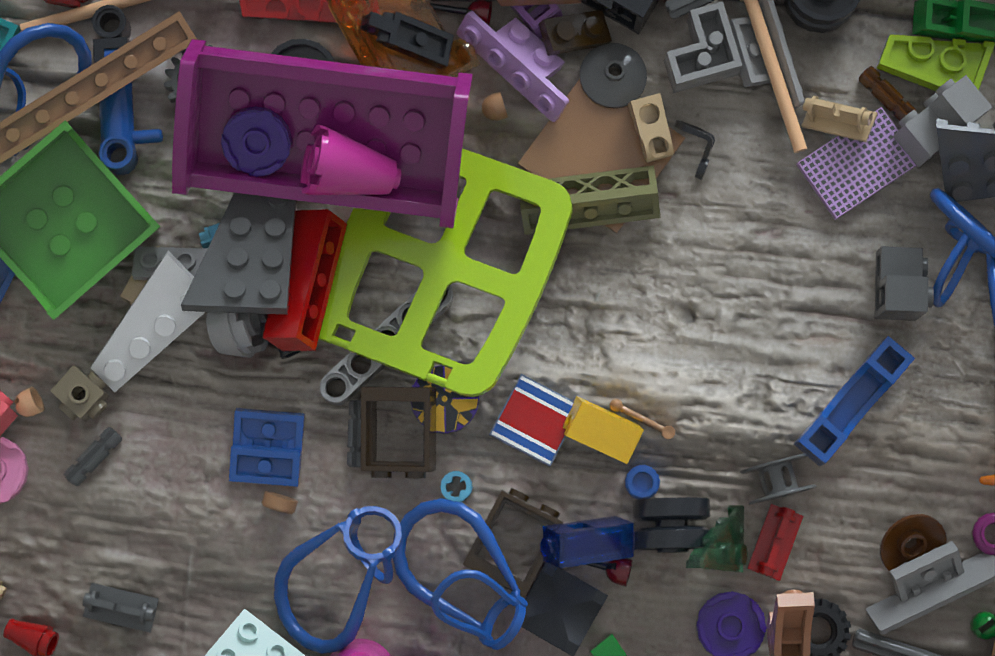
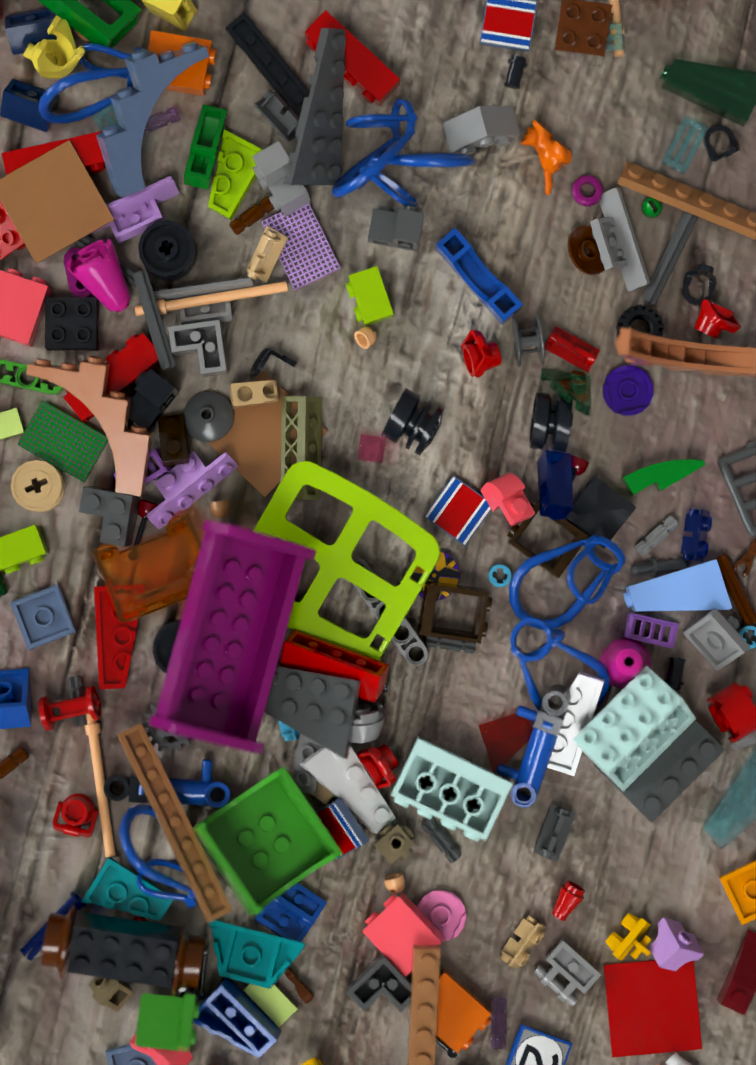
camera: 80 degrees left, 5 degrees up
dark purple tile [221,106,292,177] -> none
blue slope [229,408,305,487] -> none
medium nougat tile [261,491,298,514] -> none
dark pink cone [300,125,402,195] -> none
black hinge [359,11,454,70] -> none
yellow hinge [563,396,644,464] -> none
medium nougat hinge [609,399,675,440] -> none
blue tile [625,465,660,500] -> none
none -> tile [315,797,370,860]
none -> lime brick [345,266,394,327]
none -> light nougat hinge [354,326,377,349]
none -> red piece [356,744,399,789]
none -> clear pink tile [357,434,386,464]
none -> black wheel [381,388,445,456]
none -> light aqua brick [391,736,513,842]
none -> red piece [461,330,501,378]
none -> clear red wing [478,713,533,773]
none -> coral brick [480,473,535,527]
none -> blue piece [496,684,571,808]
none -> white wing [547,672,605,776]

